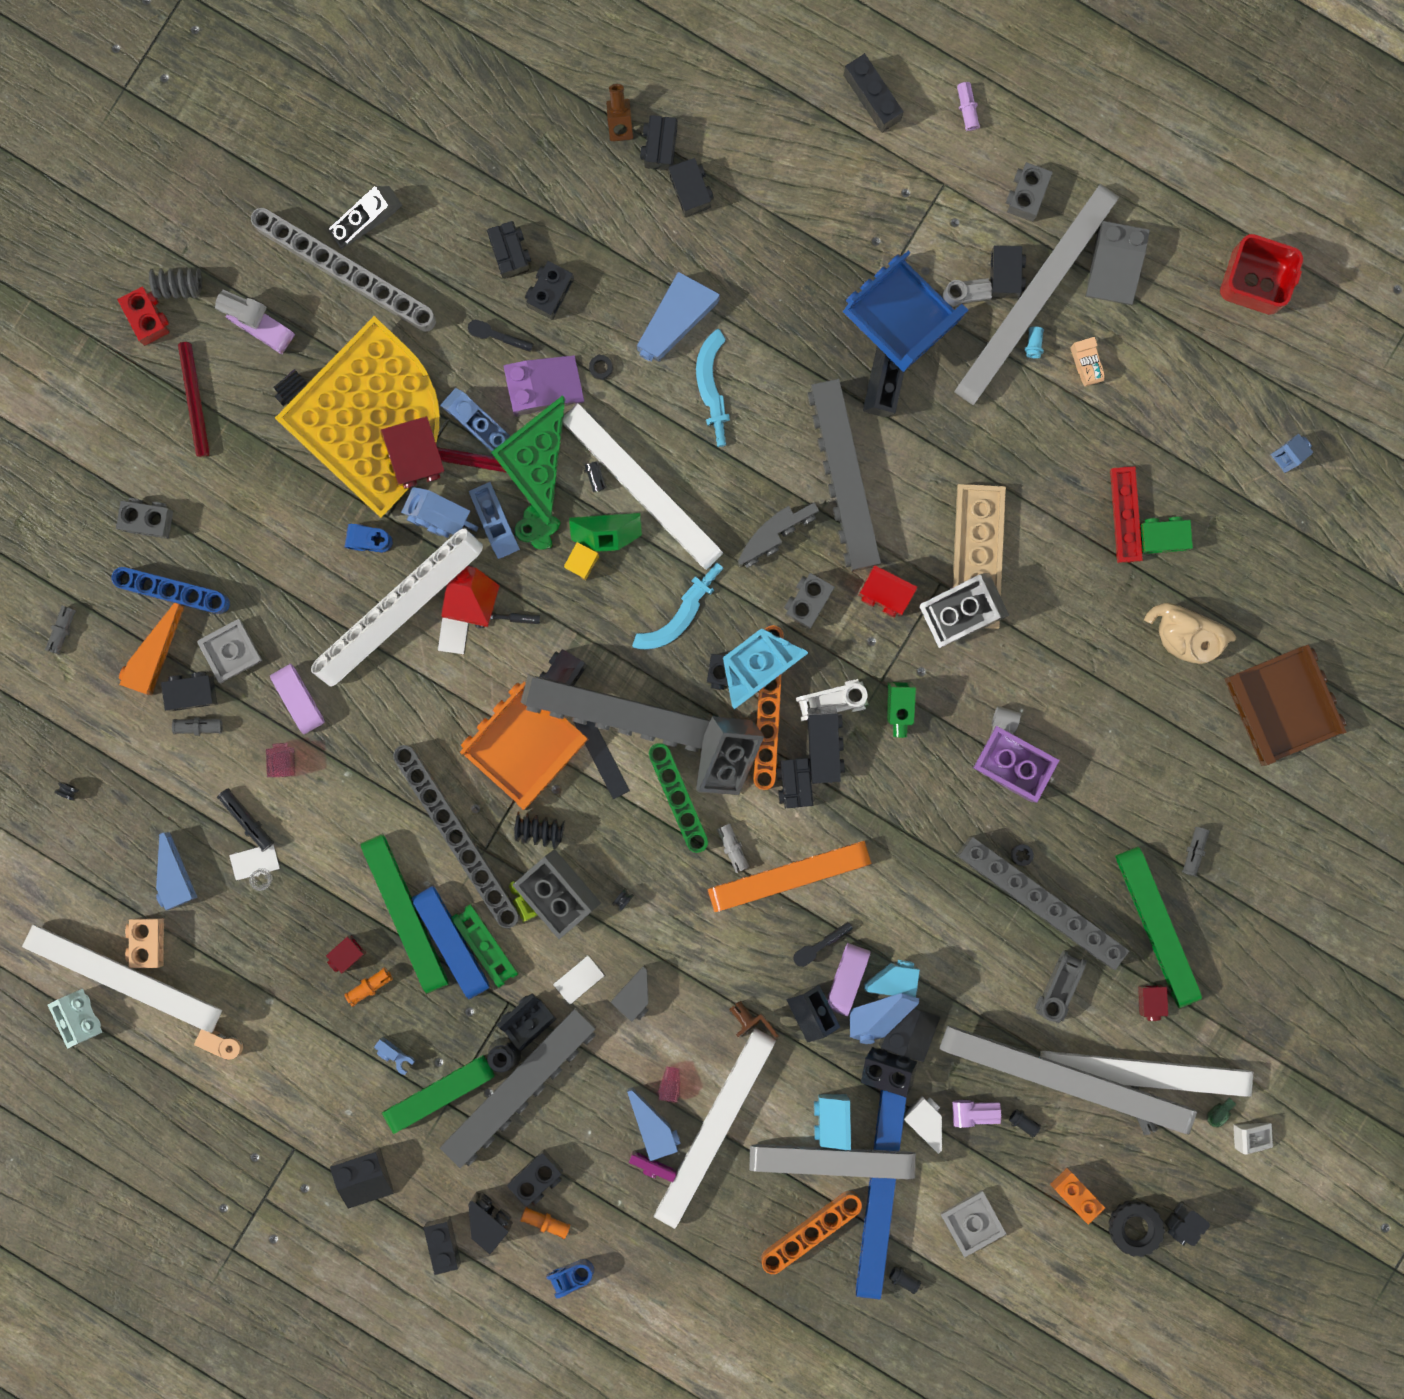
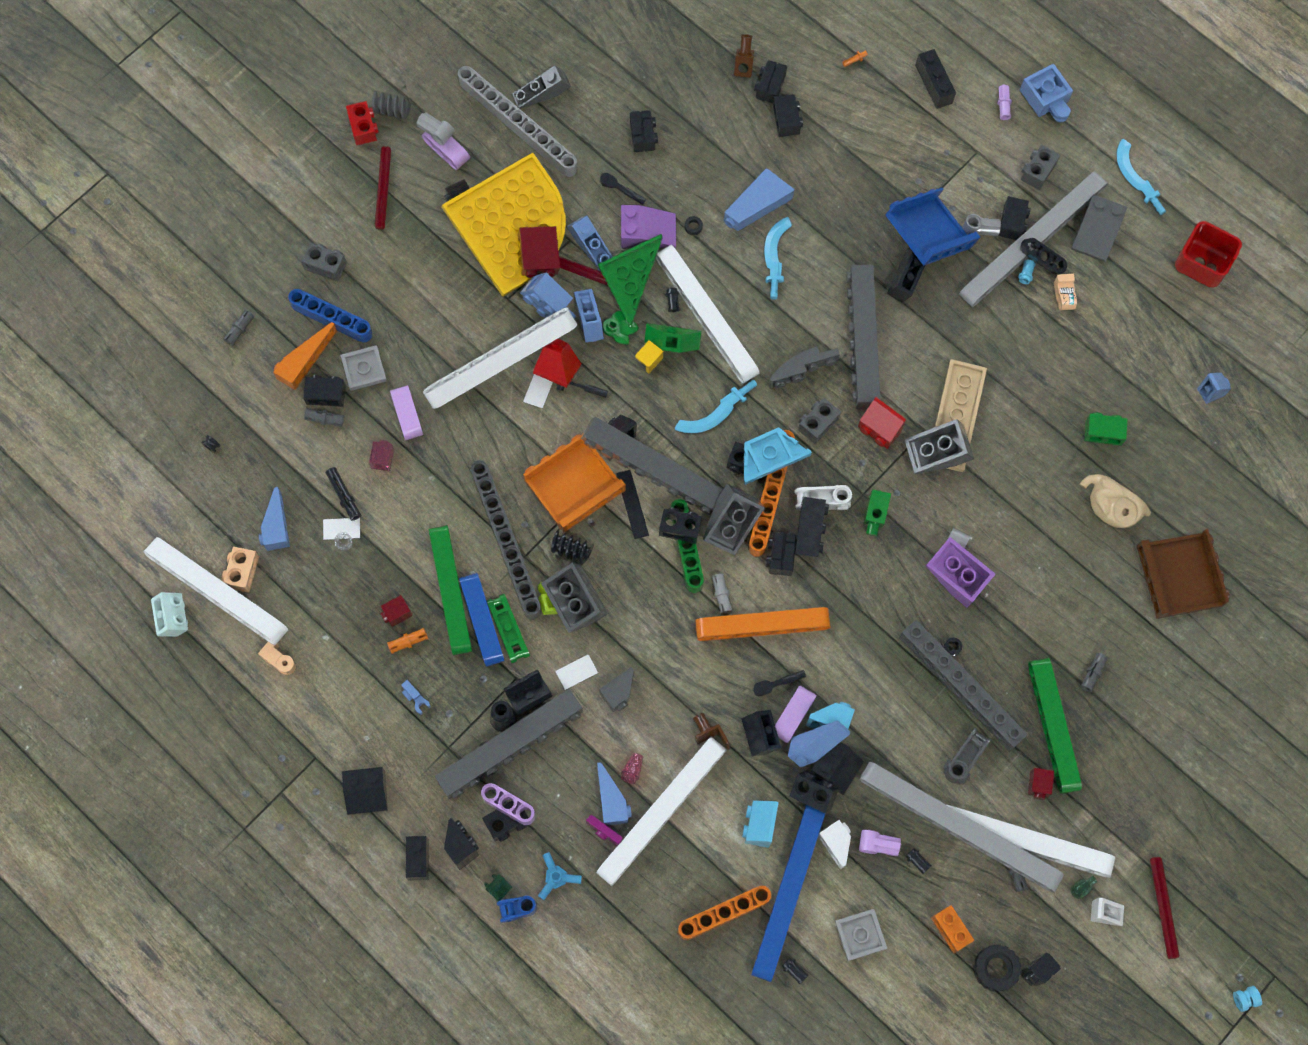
camera: 10 degrees right, 15 degrees down
blue piece [344,524,393,553] -> none
green beam [382,1055,495,1134] -> none
orange pin [520,1207,570,1239] -> none
black brick [525,261,574,320] -> none
black bush [611,888,634,912] -> none
light grey beam [749,1144,916,1179] -> none
red plate [1110,467,1143,563] -> none
none -> lavender beam [481,783,535,825]
none -> clear green tile [484,874,512,901]
none -> dark azure piece [538,852,582,900]
none -> black brick [659,508,702,544]
none -> orange piece [842,50,868,67]
none -> medium blue brick [1020,64,1073,122]
none -> black beam [1020,238,1067,274]
none -> medium azure sword [1117,139,1166,215]
none -> dark red axle [1150,857,1180,959]

